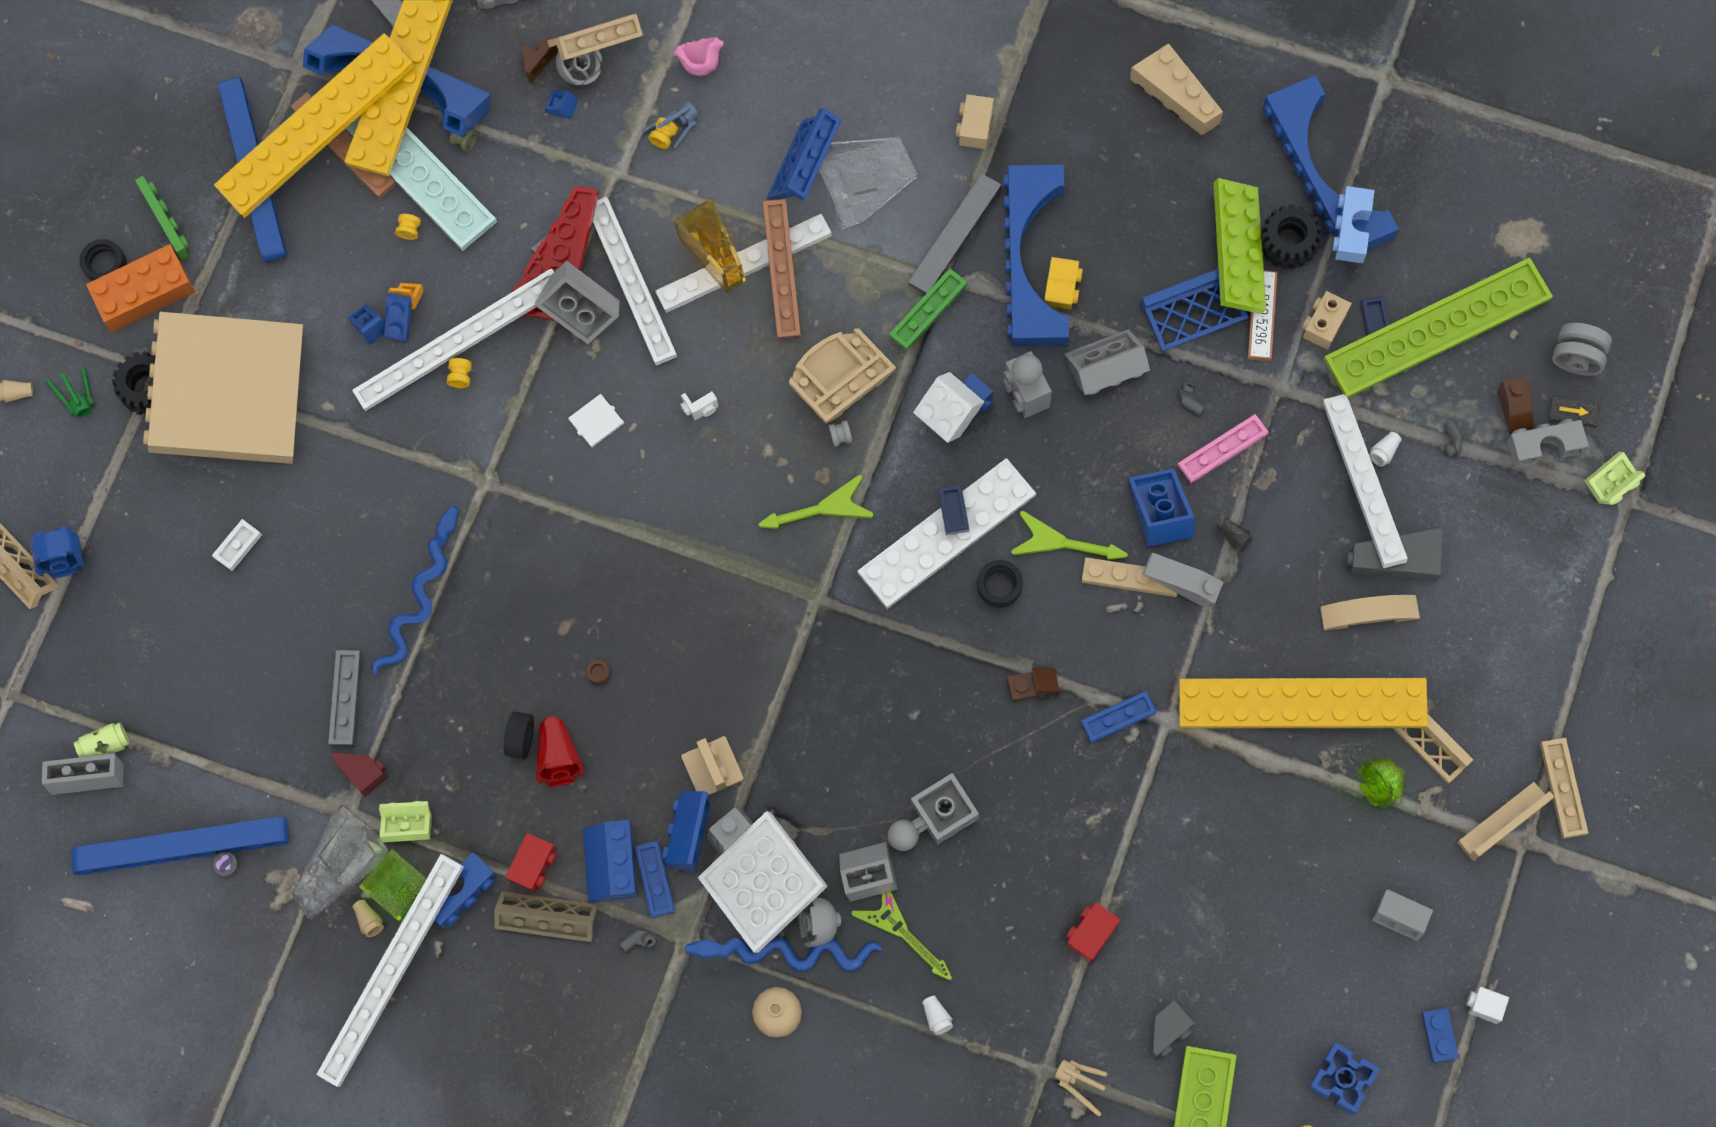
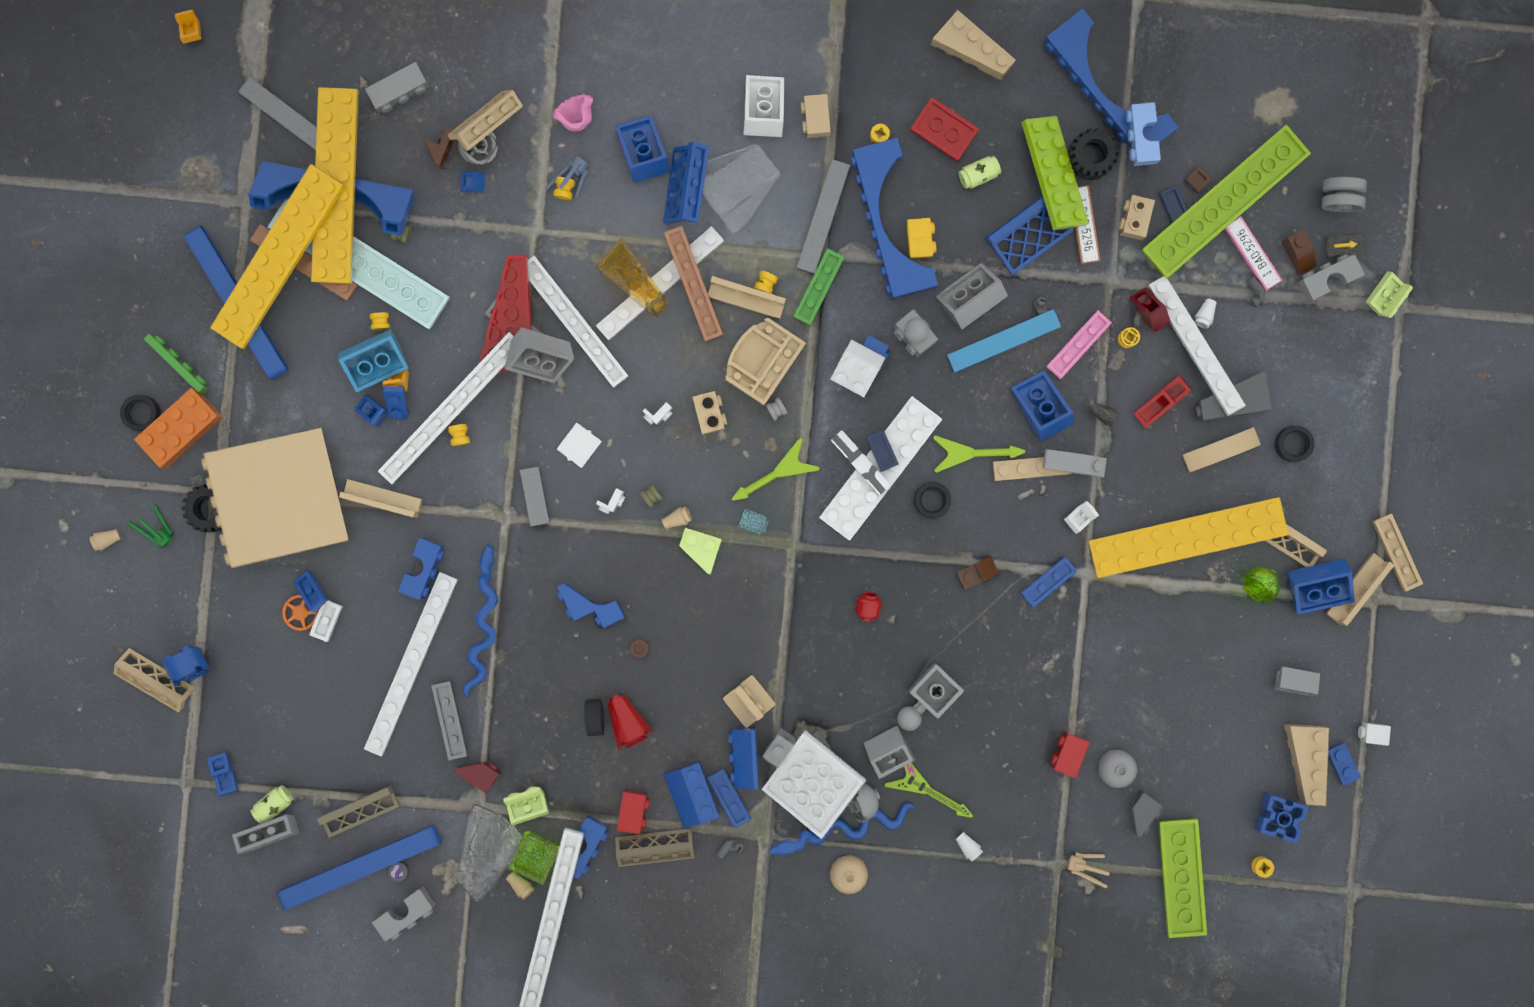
camera: 20 degrees left, 15 degrees up
none -> blue slope [207,752,239,797]
none -> orange wheel [282,595,319,631]
none -> blue plate [293,570,328,612]
none -> dark tan fence [317,785,400,838]
none -> dark azure slope [338,329,409,393]
none -> tan fence [339,479,423,518]
none -> white plate [364,572,458,757]
none -> light grey arch [372,886,436,941]
none -> blue arch [398,538,445,600]
none -> flat silver tile [520,466,550,527]
none -> blue arch [556,584,625,628]
none -> white bracket [596,488,626,514]
none -> blue slope [615,115,670,183]
none -> olive wheel [640,484,663,508]
none -> tan cone [662,507,692,529]
none -> yellowish green wing [679,528,722,574]
none -> tan brick [693,391,727,435]
none -> tan fence [708,276,786,319]
none -> clear light blue brick [738,509,769,535]
none -> white slope [744,75,784,137]
none -> yellow wheel [754,270,778,294]
none -> sticker [831,431,891,495]
none -> red head [855,592,882,622]
none -> yellow wheel [870,124,890,144]
none -> red plate [910,97,979,162]
none -> dark azure tile [947,309,1061,372]
none -> yellowish green piece [958,156,1001,189]
none -> white bracket [1064,501,1099,534]
none -> light grey cylinder [1098,750,1138,788]
none -> yellow wheel [1117,327,1140,348]
none -> dark red slope [1130,287,1171,332]
none -> red slope [1133,374,1192,428]
none -> reddish brown tile [1184,166,1212,194]
none -> white tile [1225,216,1282,291]
none -> black tyre [1275,426,1314,462]
none -> tan wedge [1284,724,1329,806]
none -> blue slope [1287,559,1355,615]

